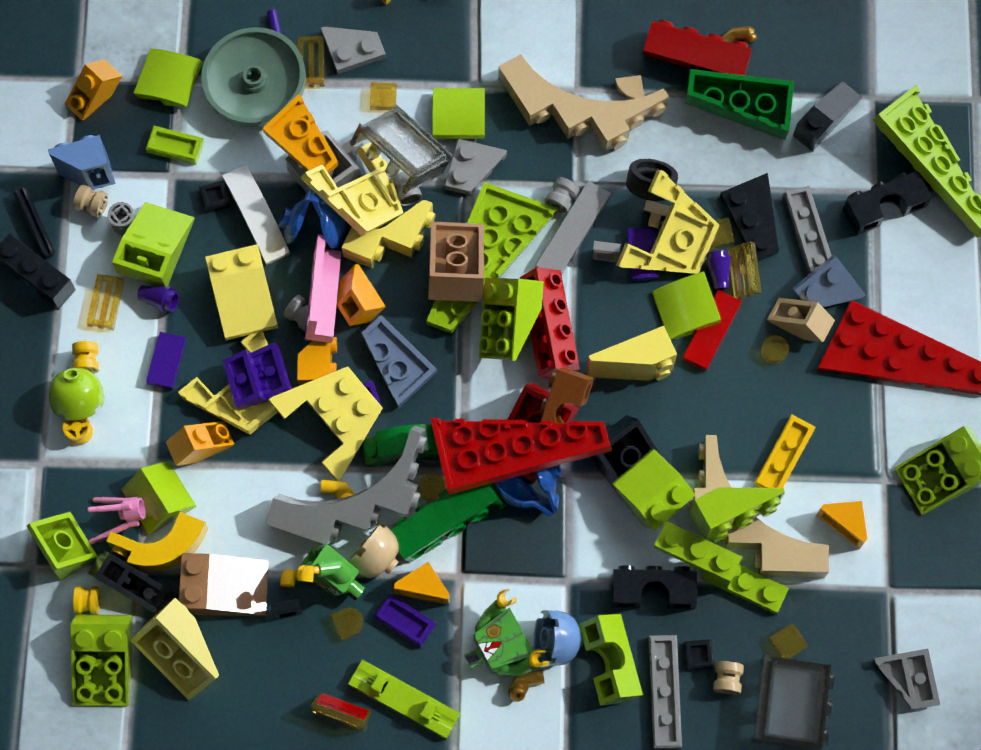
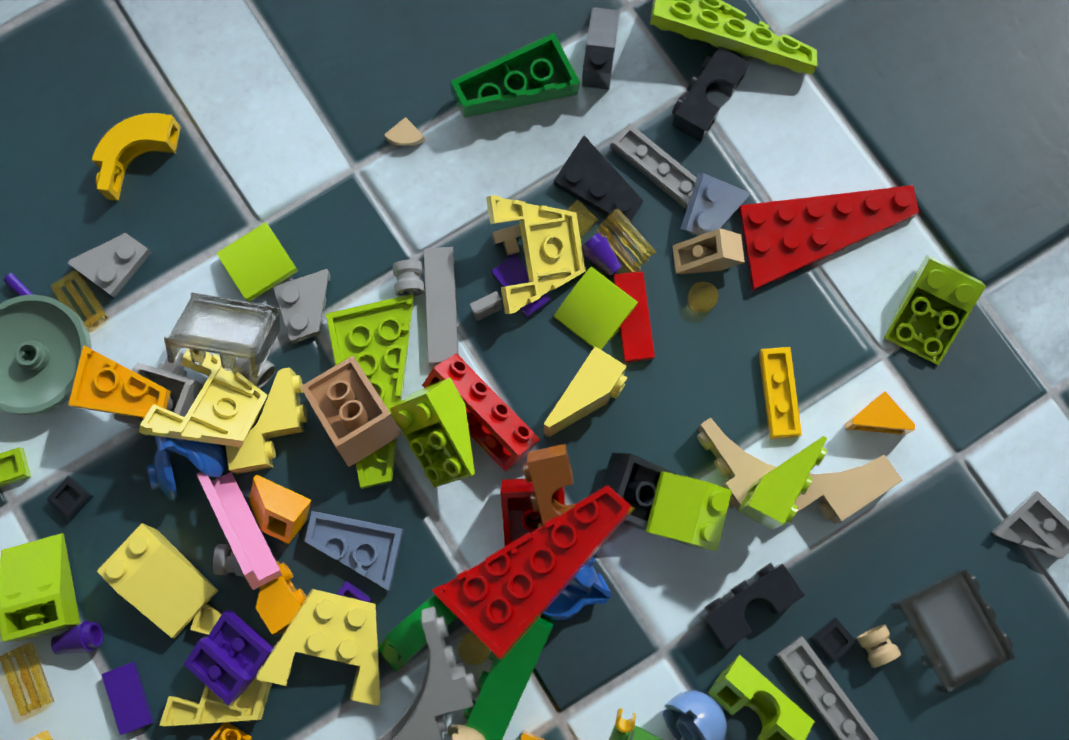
camera: 30 degrees left, 5 degrees up
white slope [222,165,290,265] -> none
yellow arm [320,479,355,499] -> none
clear yellow tile [370,82,397,111] -> none
tan arch [498,54,669,152] -> none
black tyre [626,159,678,201] -> none
red brick [643,20,752,76] -> none
lime bracket [653,521,789,615] -> none
pearl gold arm [722,26,757,44] -> none
clear yellow tile [769,623,808,662] -> none

